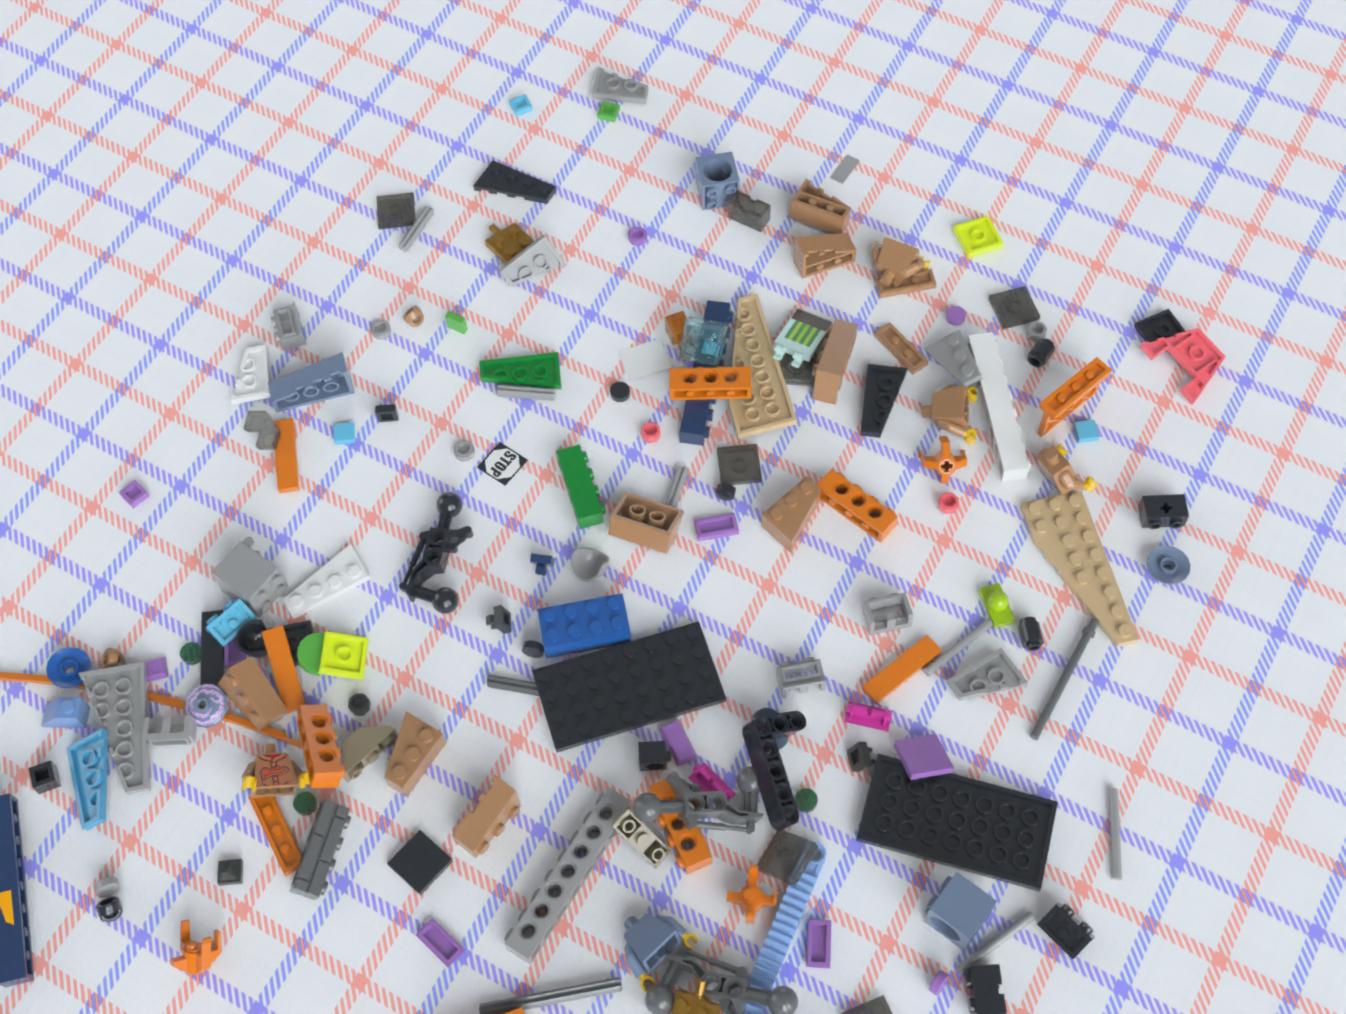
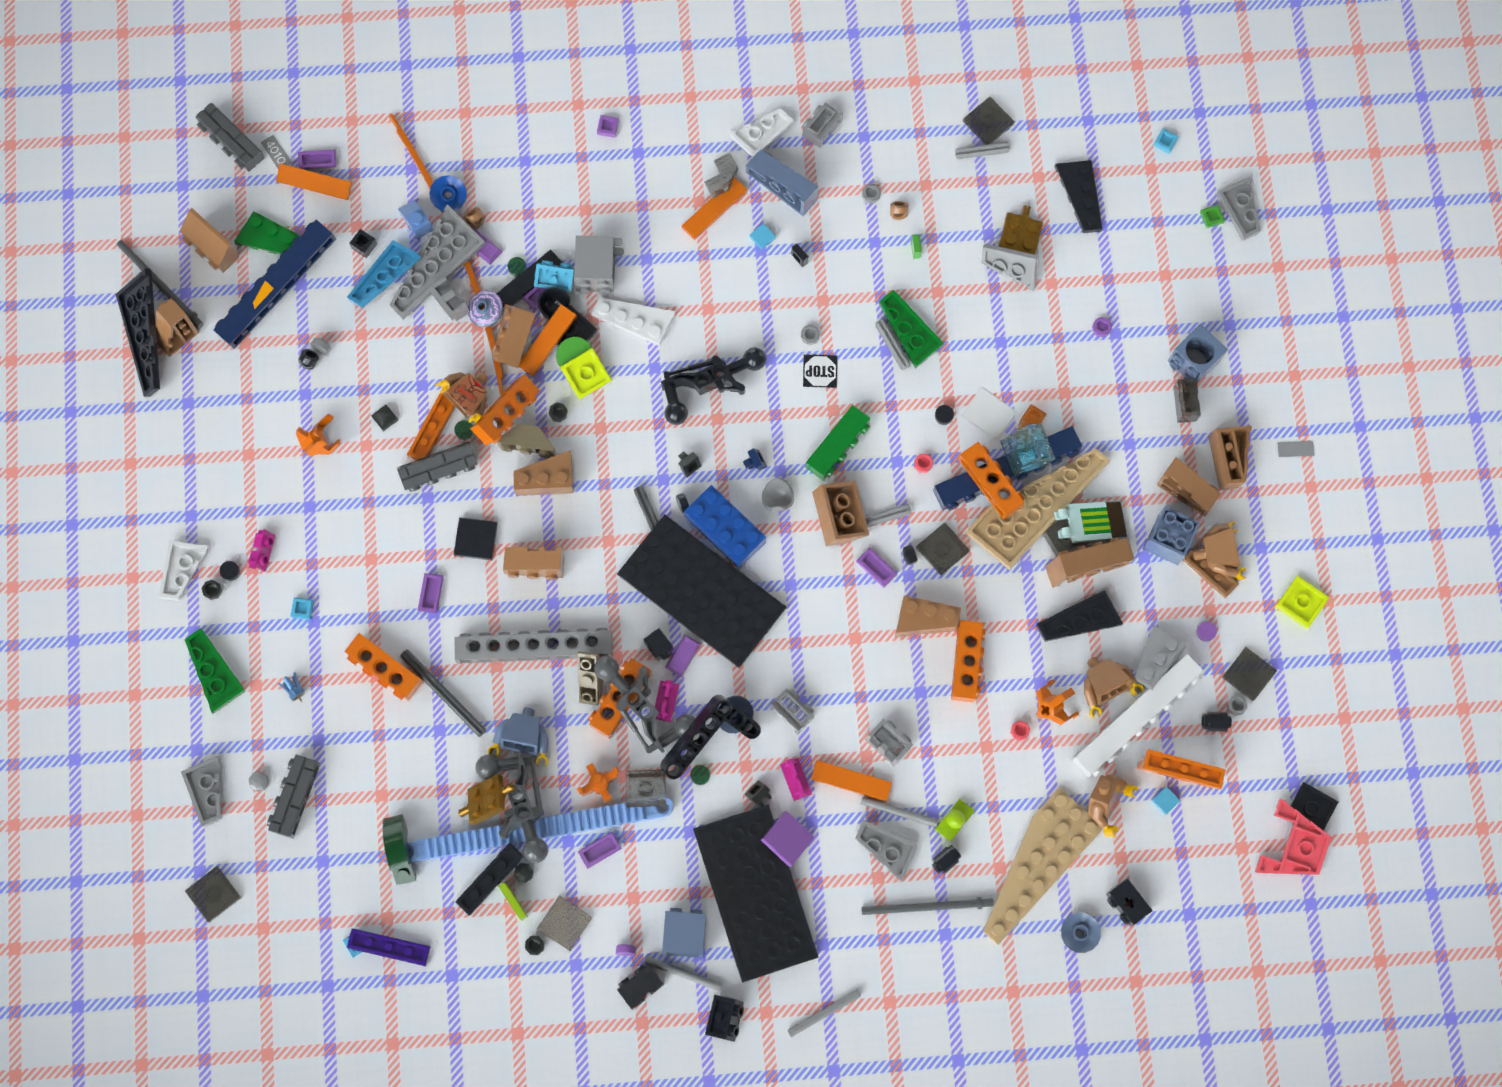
camera: 50 degrees right, 15 degrees up
medium nougat tile [874,322,928,375] -> none
none -> sand blue brick [1143,506,1200,565]

